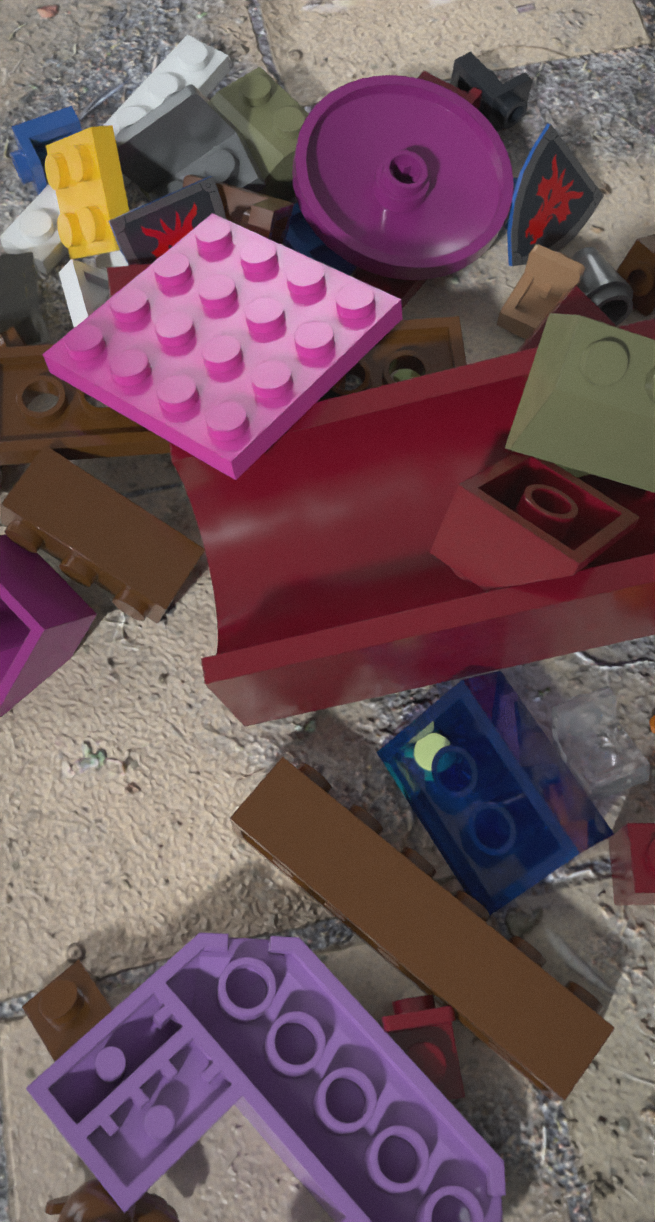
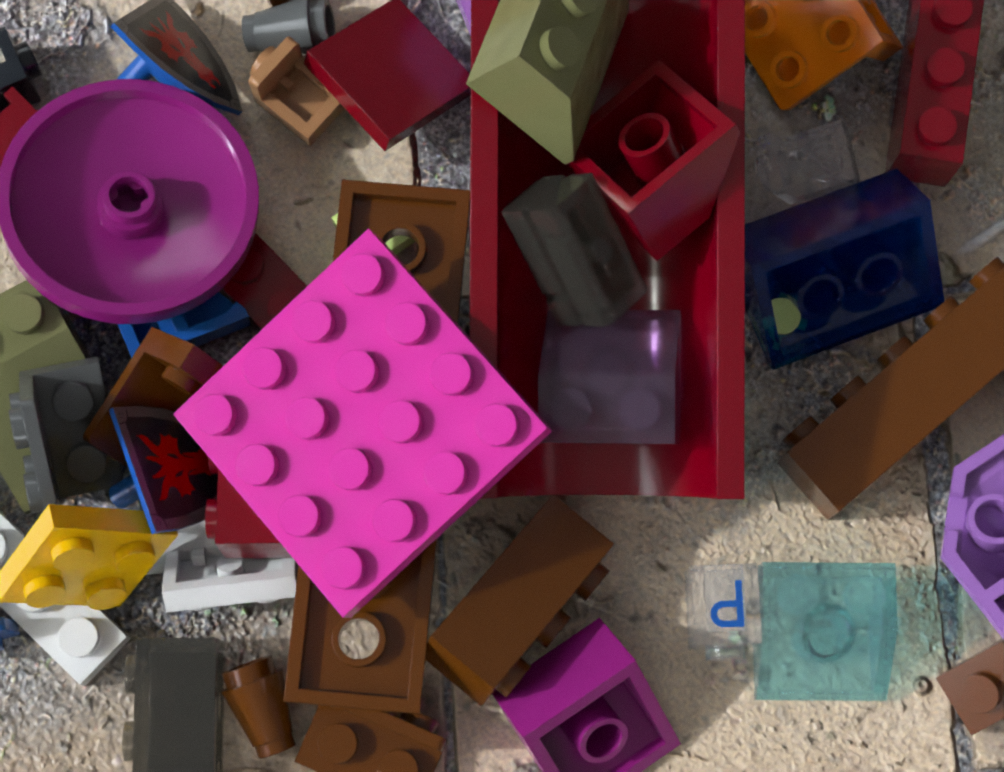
camera: 80 degrees left, 10 degrees up
none -> clear smoke brick [501,173,647,327]
none -> clear purple slope [538,310,681,444]
none -> clear brick [684,563,762,661]
none -> clear light blue slope [752,562,898,701]

